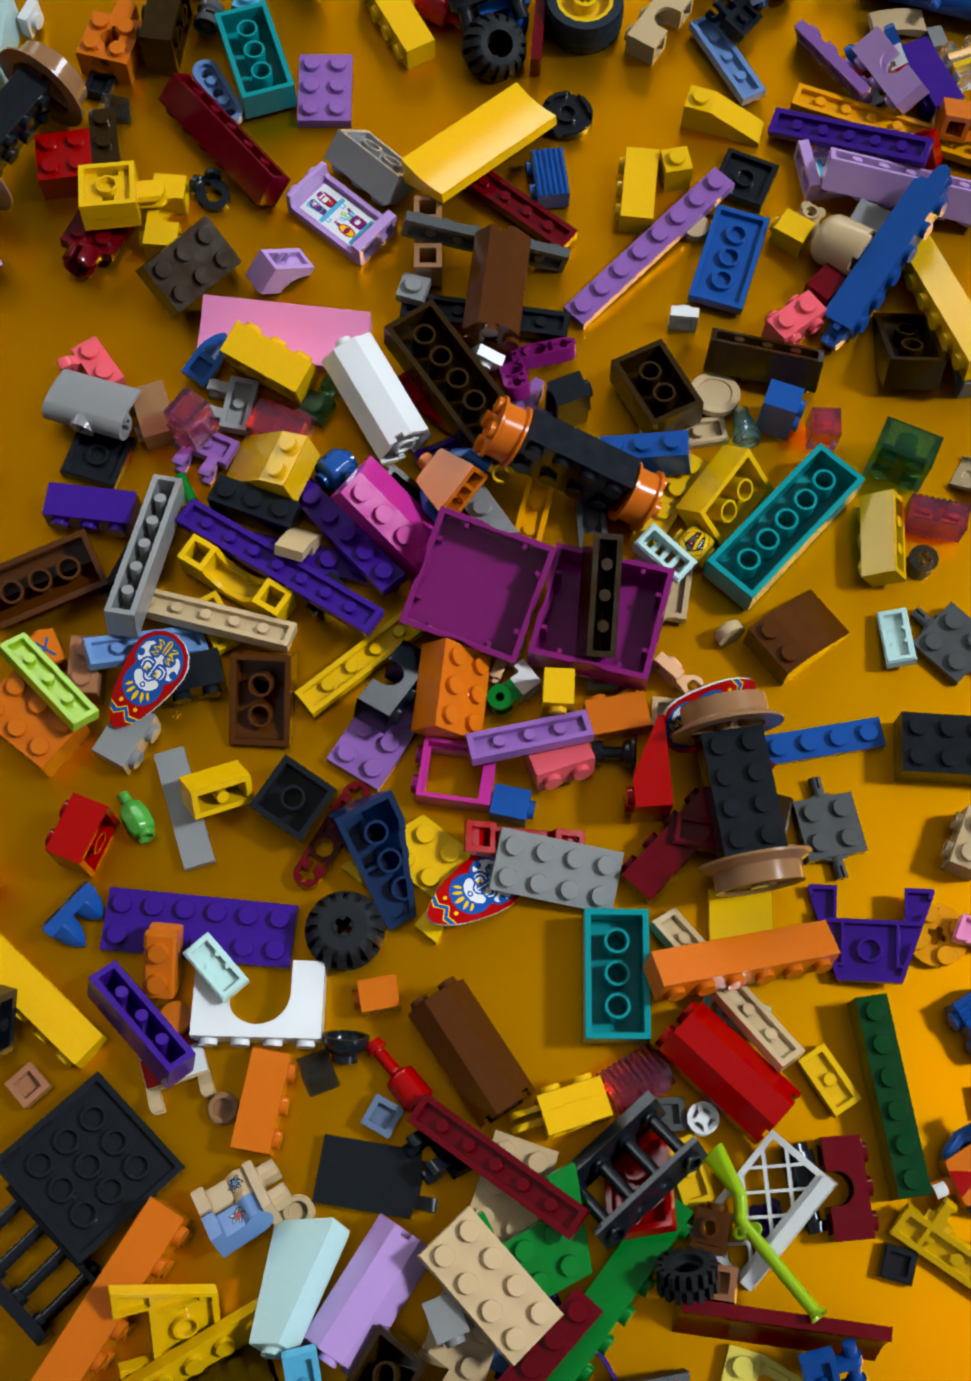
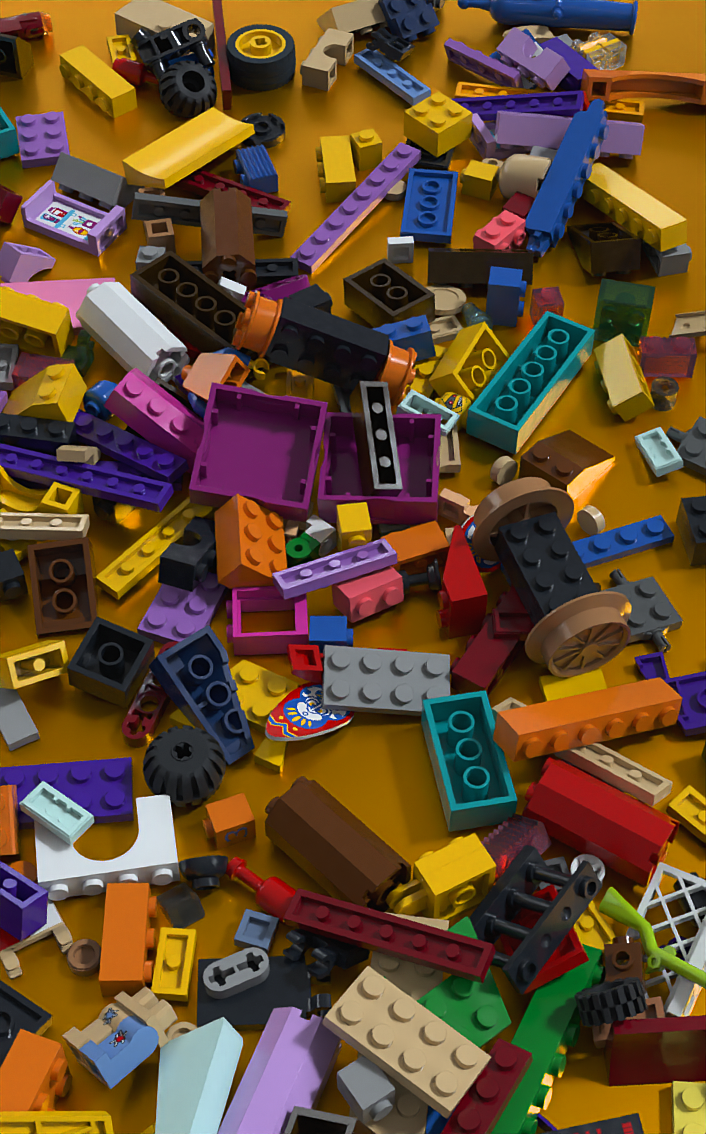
camera: 10 degrees left, 20 degrees down
yellow slope [680,85,765,147] -> none
none -> yellow plate [151,927,197,1002]
none -> light grey beam [203,947,270,999]
none -> yellow brick [403,91,473,157]
none -> tan tile [577,505,605,536]

